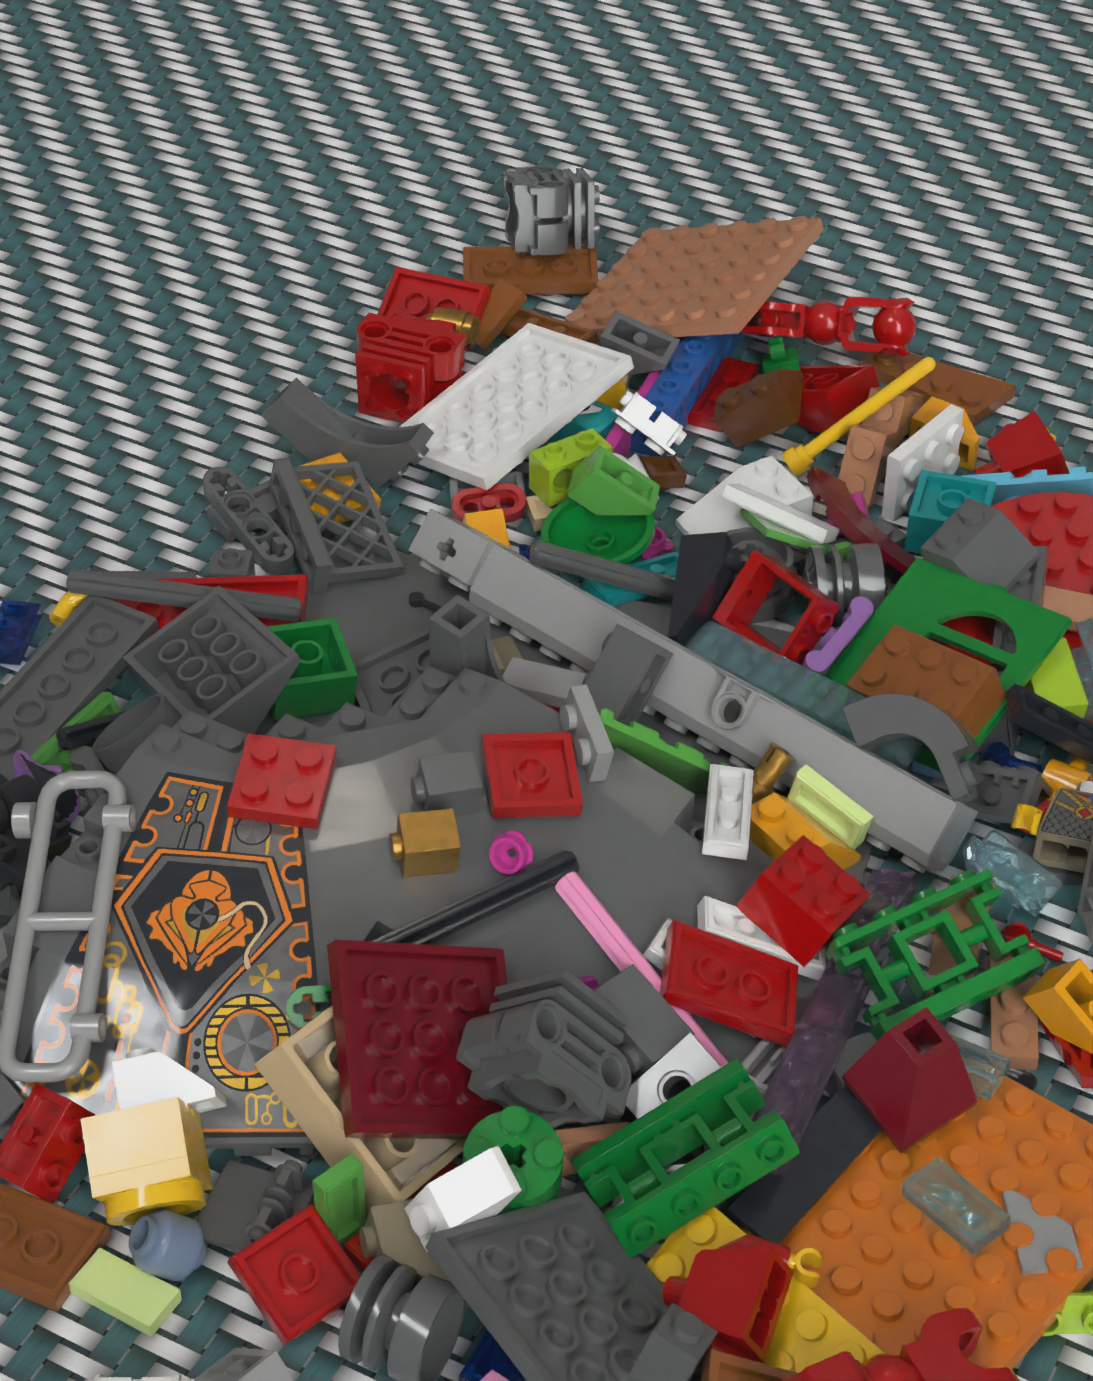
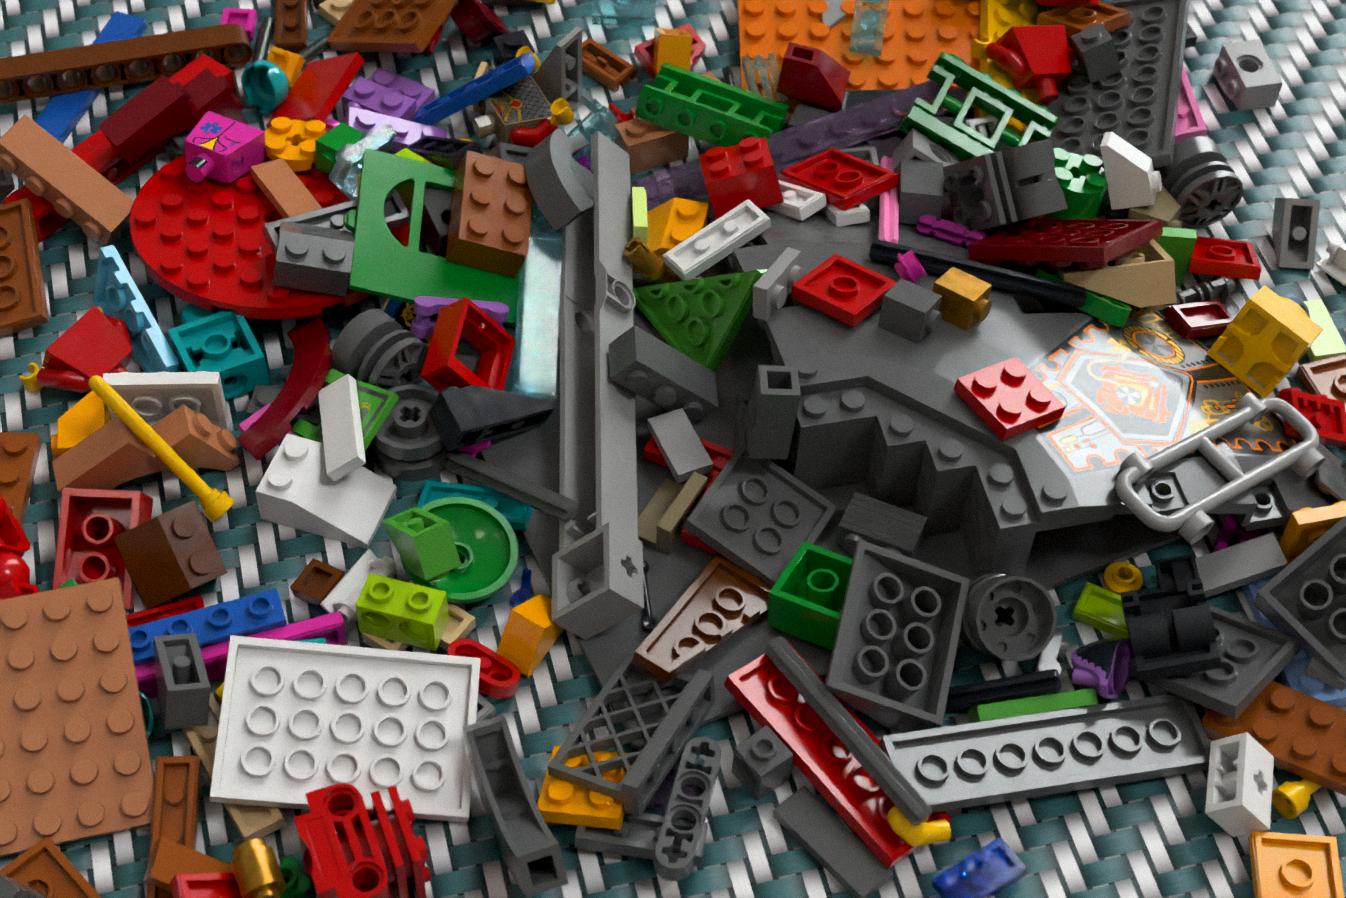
camera: 135 degrees left, 10 degrees up
white slope [112,1048,227,1113] -> none
white hinge [611,390,687,456] -> none
none -> reddish brown wing [632,555,772,682]
none -> dark red tile [1163,300,1234,339]

